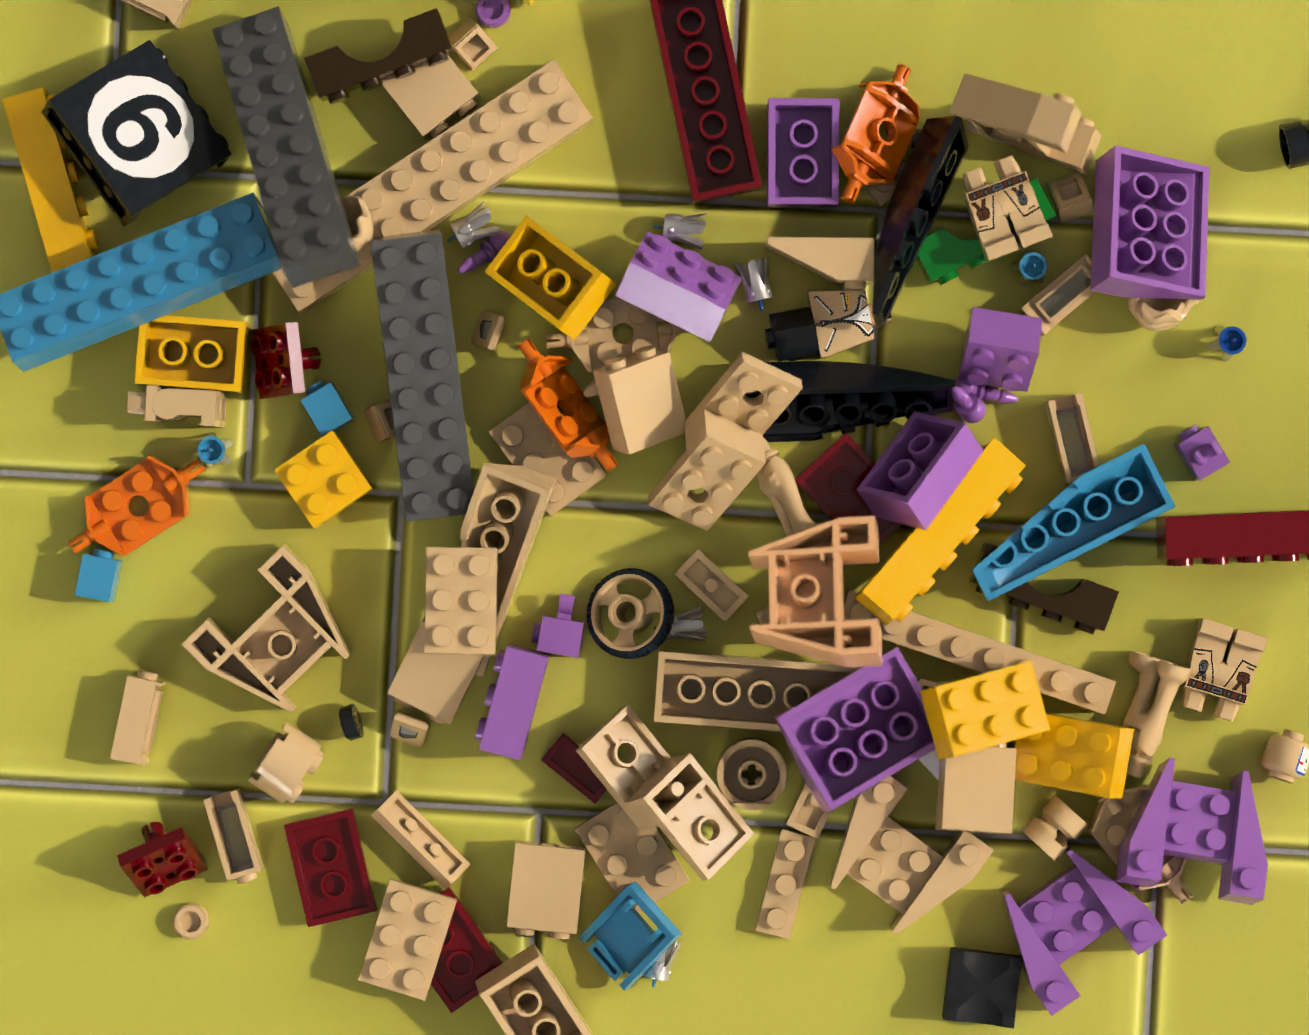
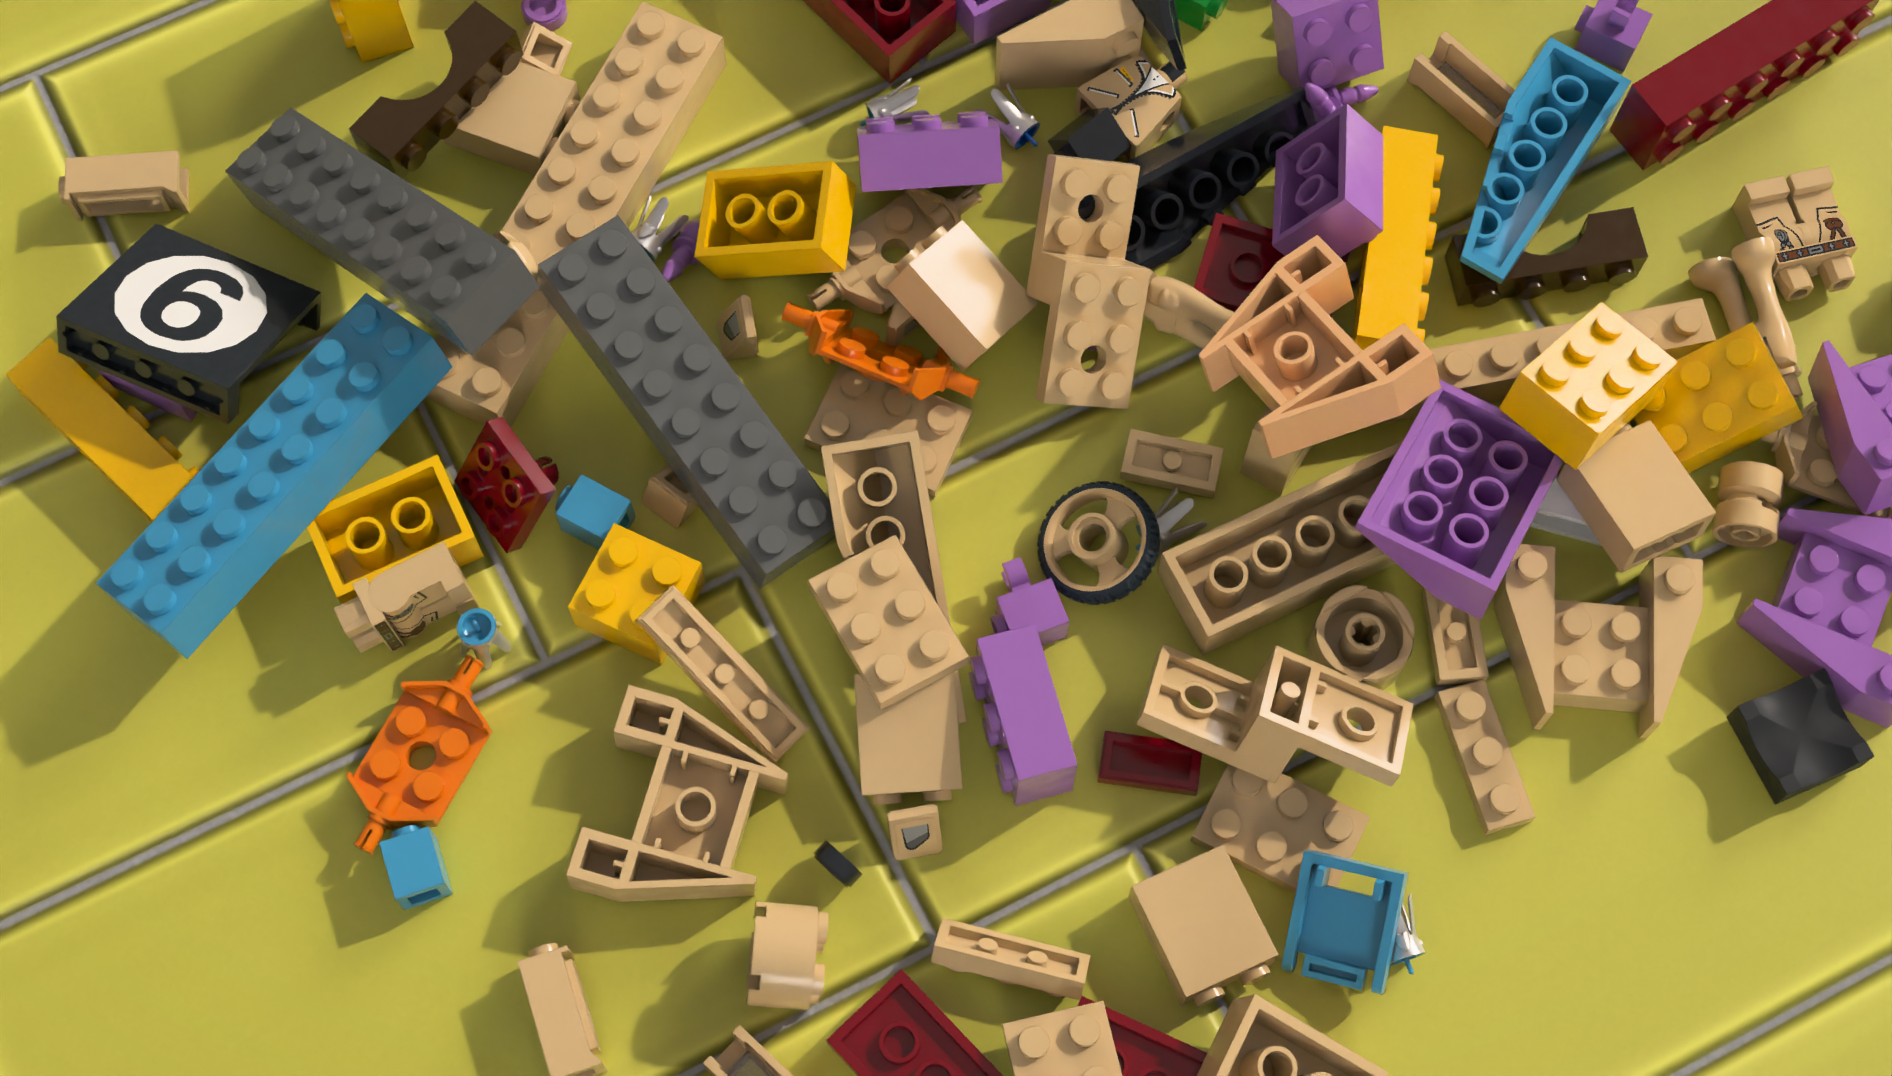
camera: 30 degrees left, 20 degrees down
none -> tan tile [635,585,810,763]

